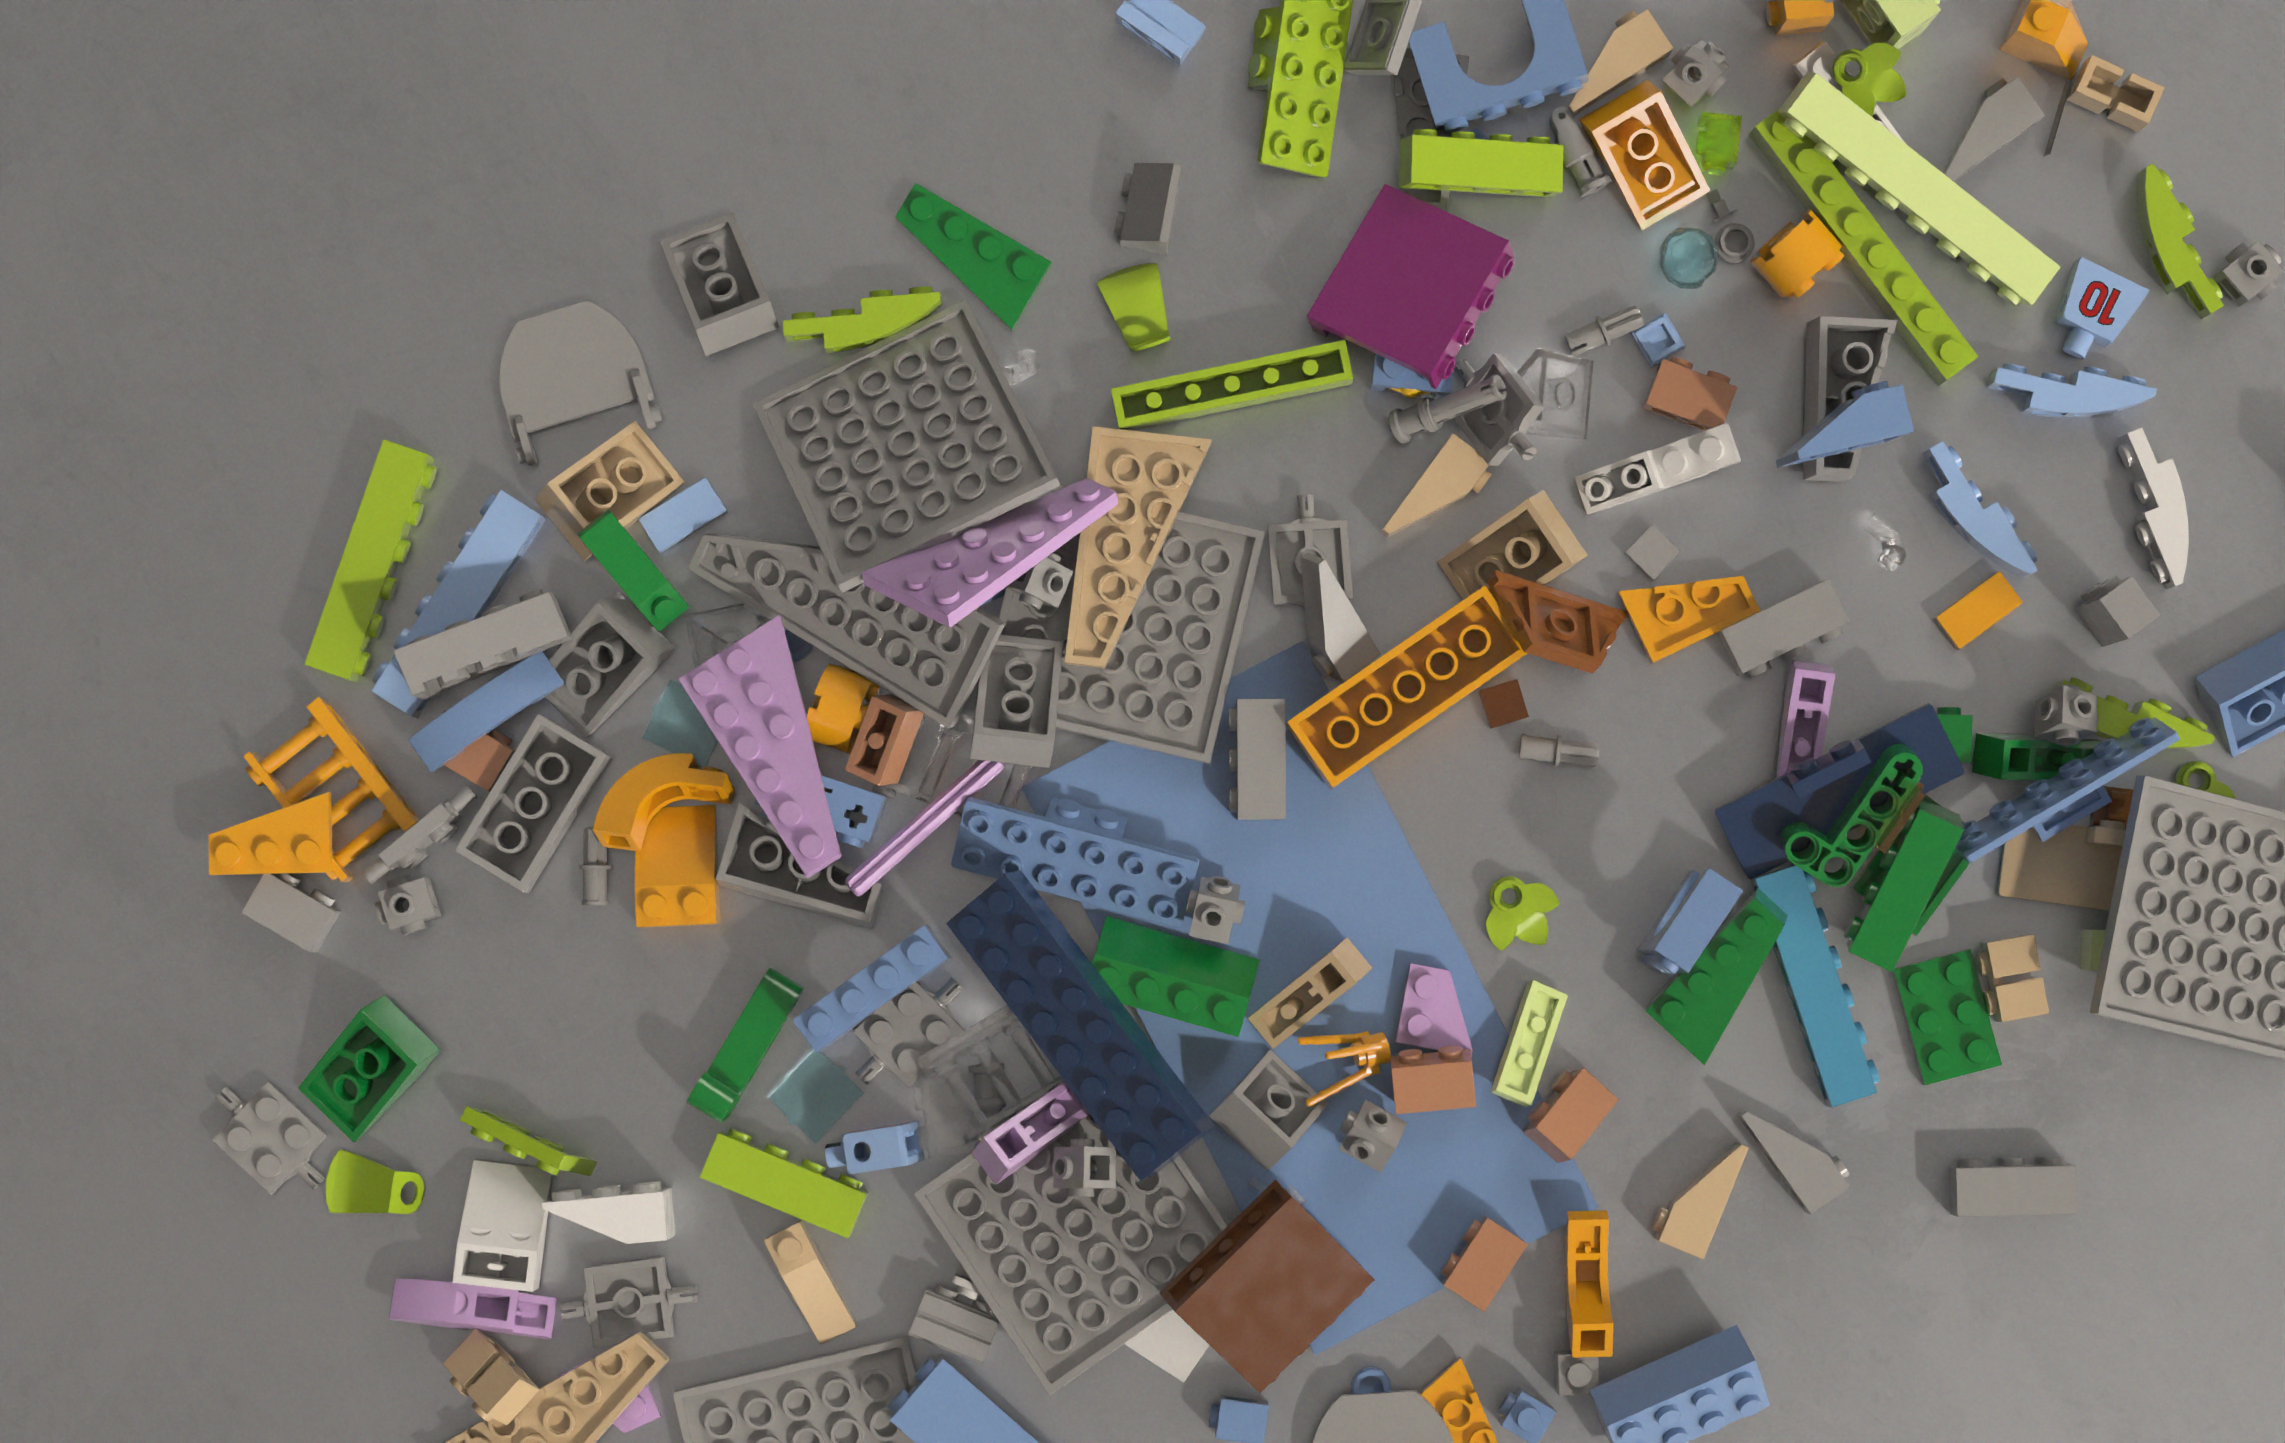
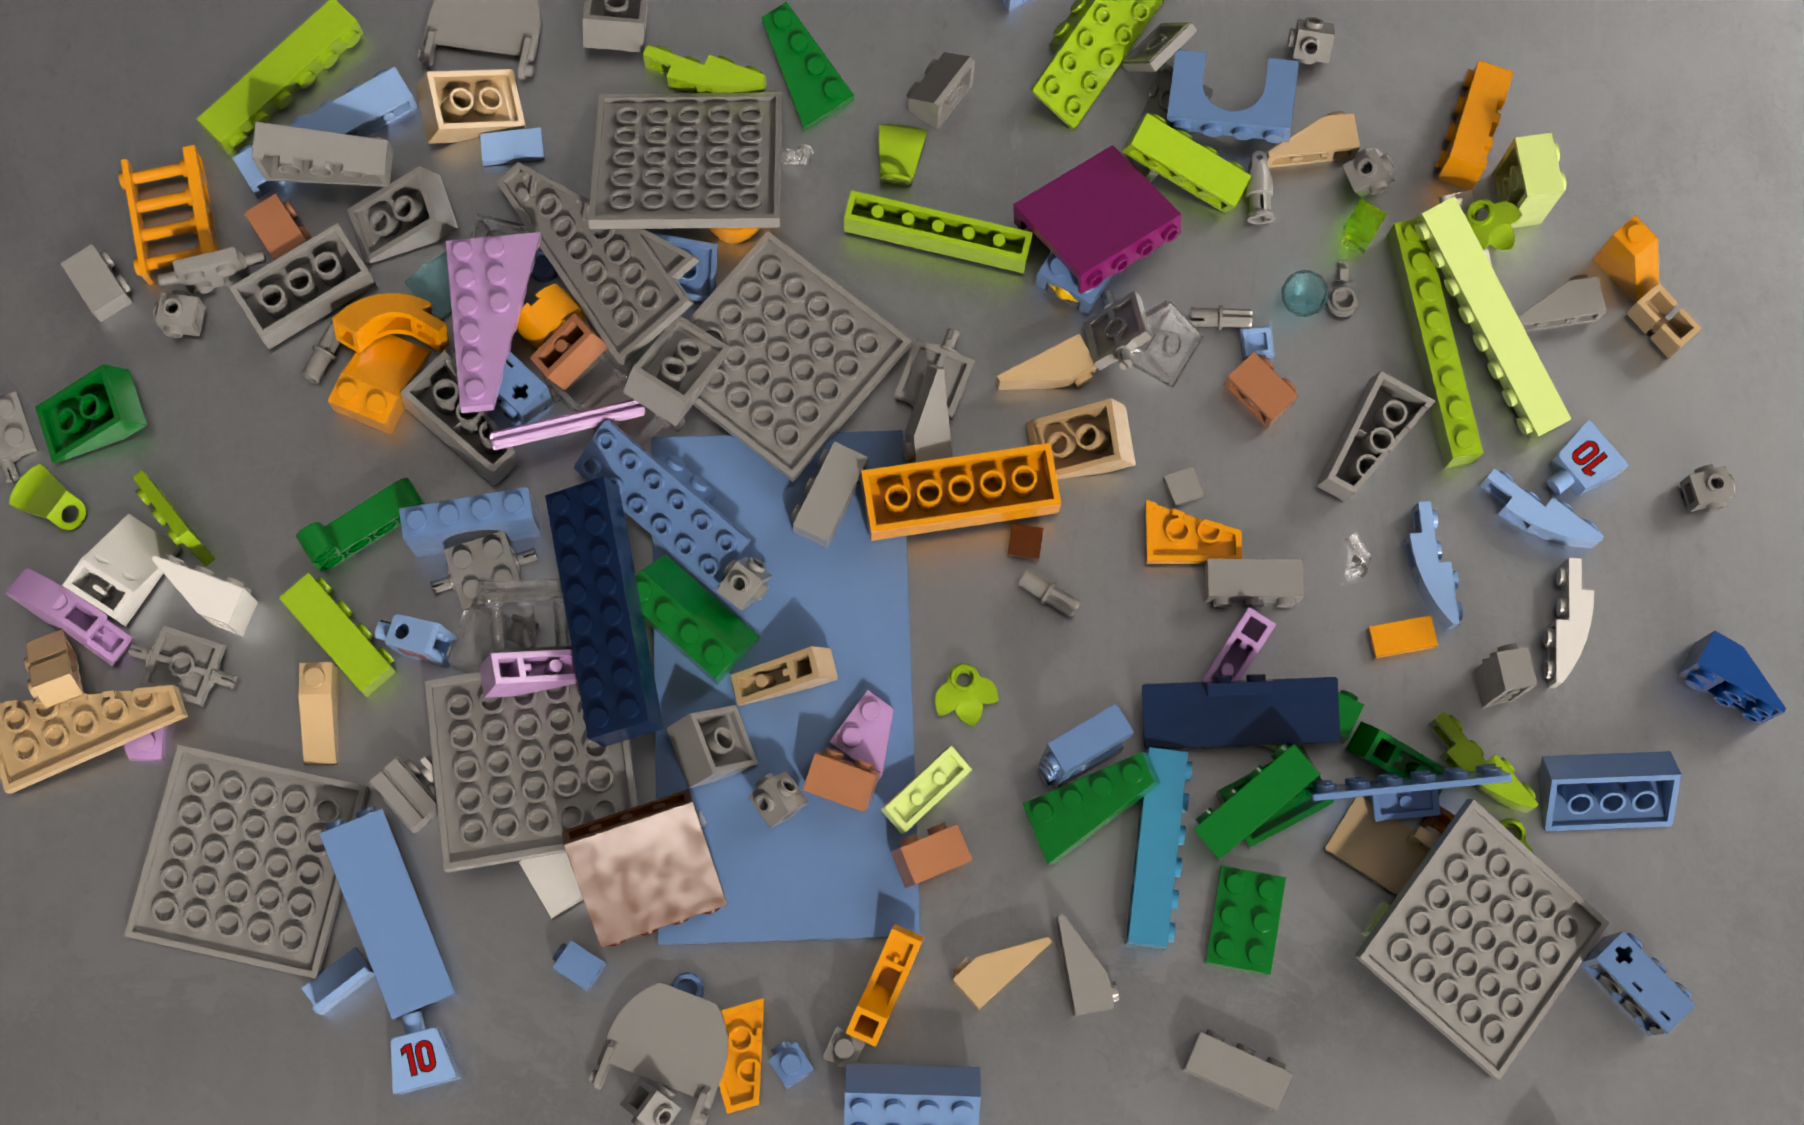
camera: 20 degrees right, 10 degrees down
light orange wing [208,792,332,875] -> none
medium blue slope [408,652,564,773] -> none
green slope [577,509,689,632] -> none
clear light blue piece [768,1051,864,1144] -> none
lavender wing [862,478,1118,628] -> none
light grey brick [1006,553,1073,610] -> none
light grey brick [1052,1139,1116,1197] -> none
tan wing [1064,426,1212,669] -> none
light orange plant [1297,1031,1391,1106] -> none
light grey pin [1389,375,1507,444] -> none
nougat brick [1440,1215,1528,1312] -> none
dark orange wing [1487,570,1627,674] -> none
white slope [1574,424,1741,515] -> none
light orange slope [1579,80,1710,230] -> none
light orange brick [1750,209,1844,299] -> none
medium blue slope [1776,381,1914,468] -> none
green beam [1780,744,1923,887] -> none
clear orange piece [1875,782,1925,853] -> none
tan piece [1976,934,2049,1022] -> none
light grey brick [2034,685,2099,747] -> none
light grey piece [2044,79,2072,156] -> none
lime slope [2137,163,2224,319] -> none

